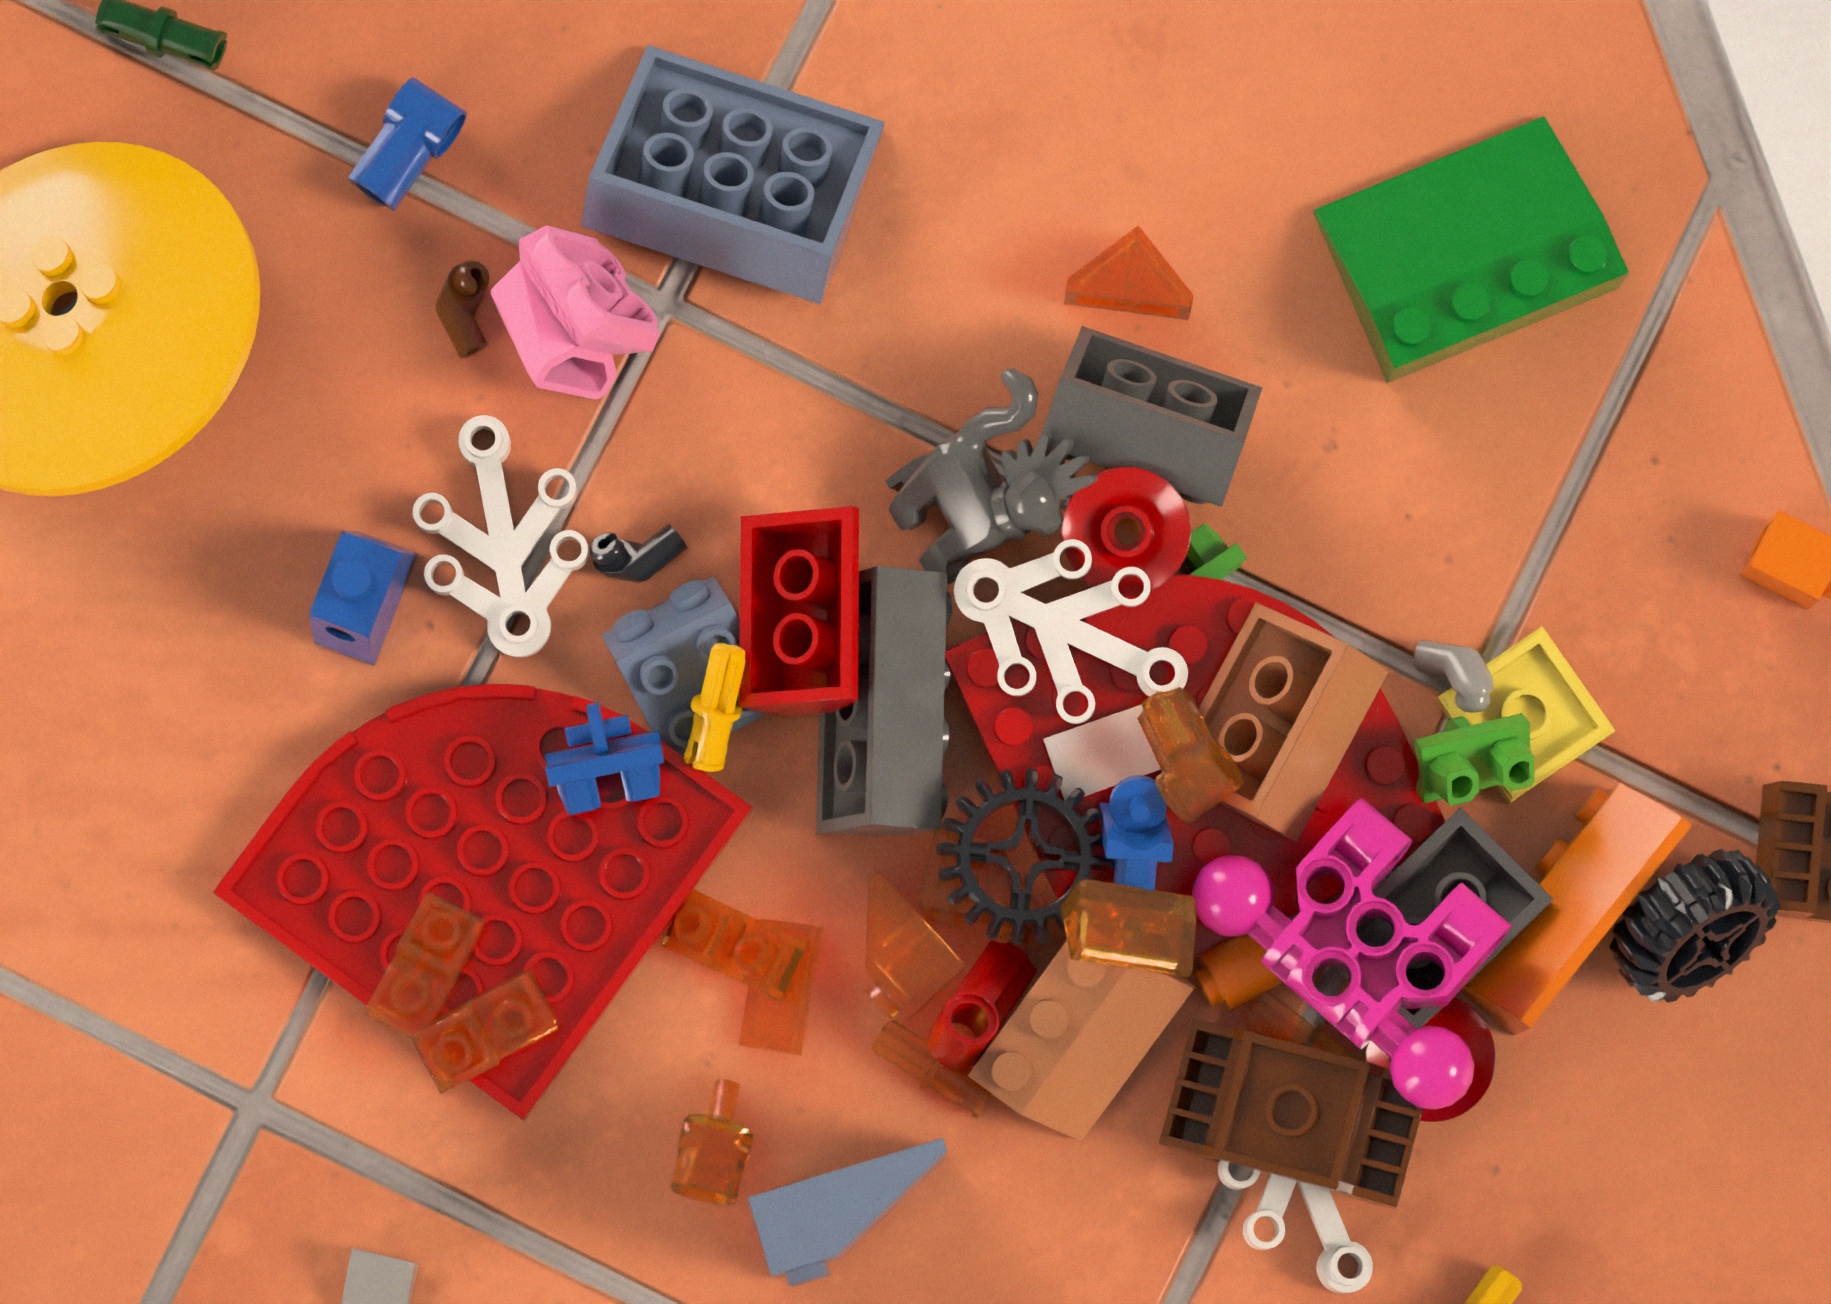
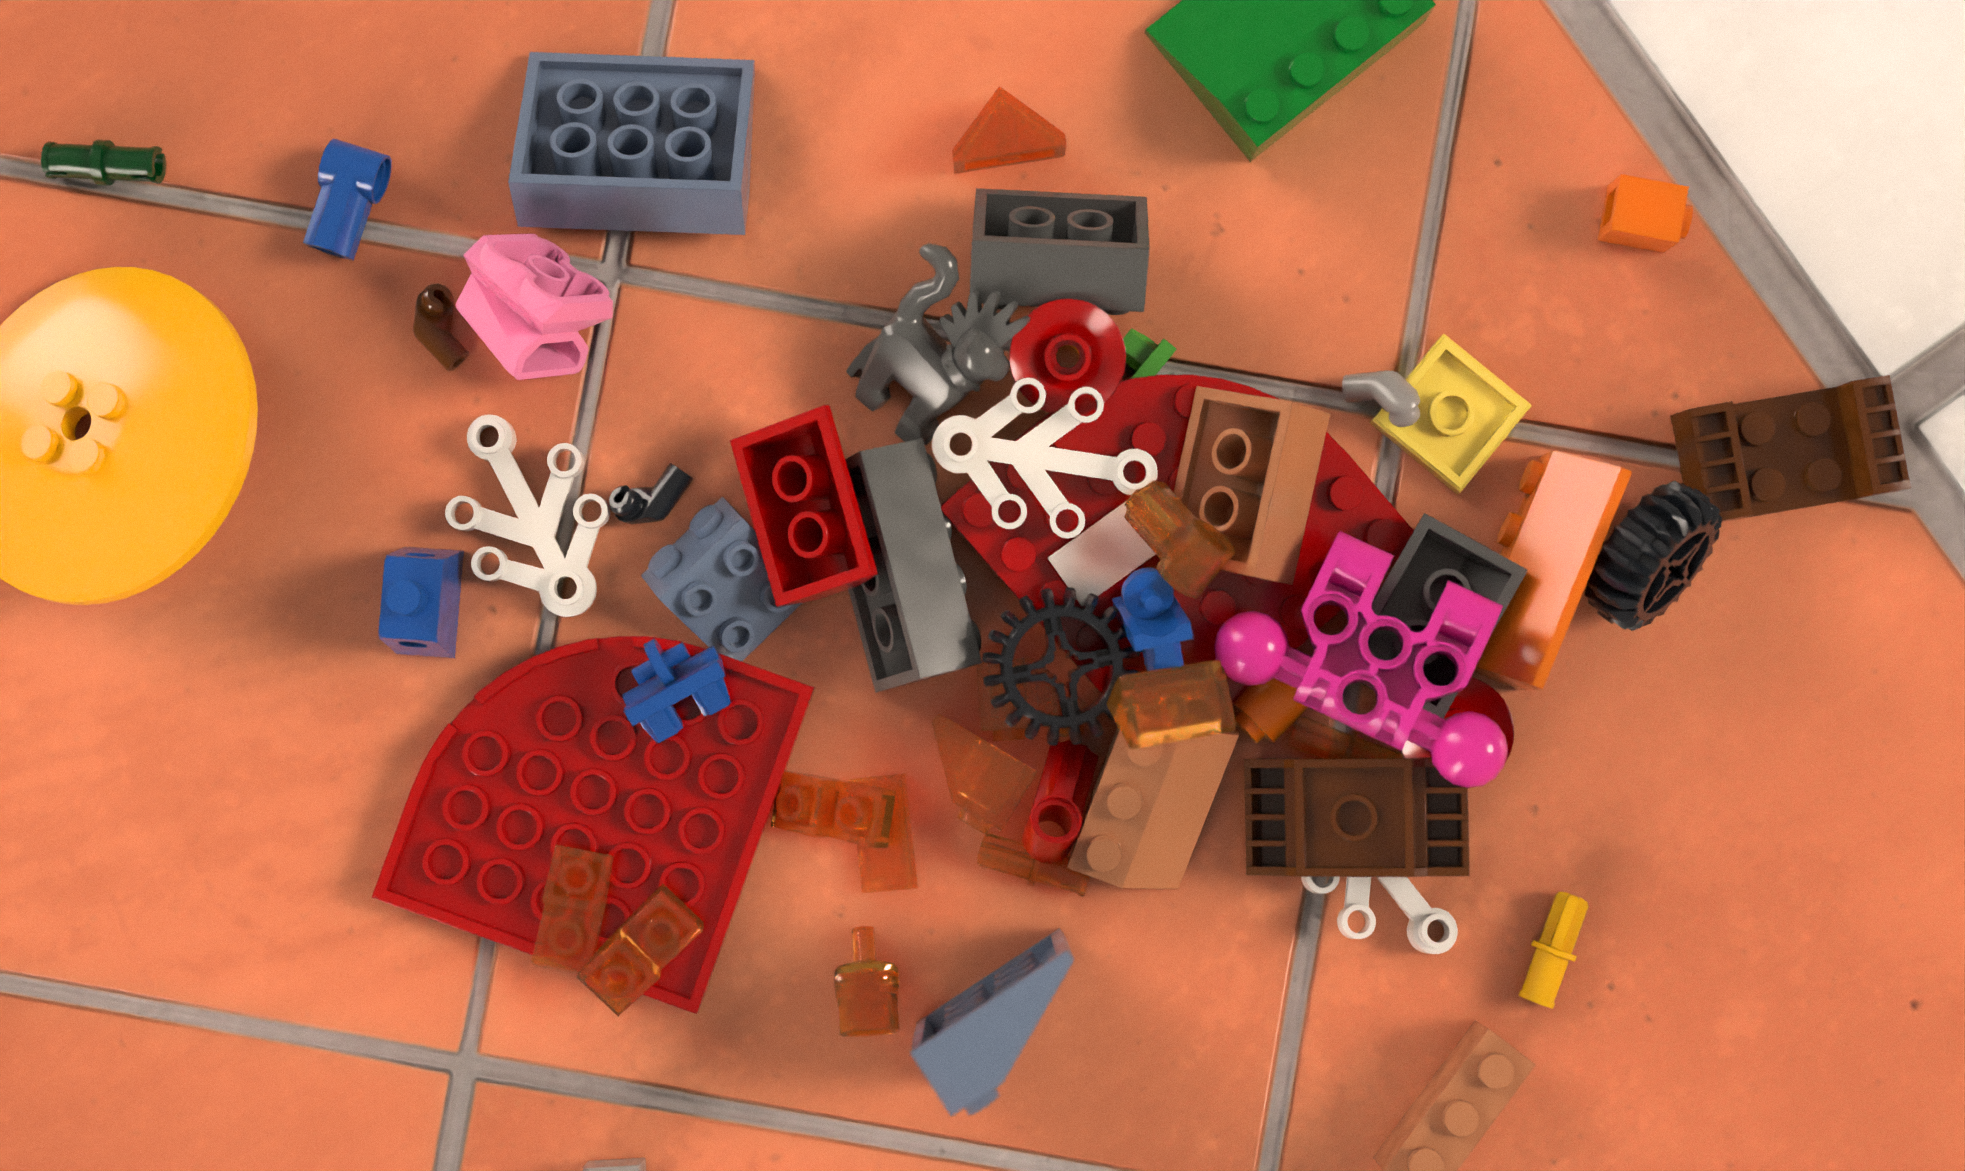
camera: 15 degrees left, 5 degrees up
yellow axle [683,643,746,772] -> none
bright green hips [1414,713,1535,806] -> none

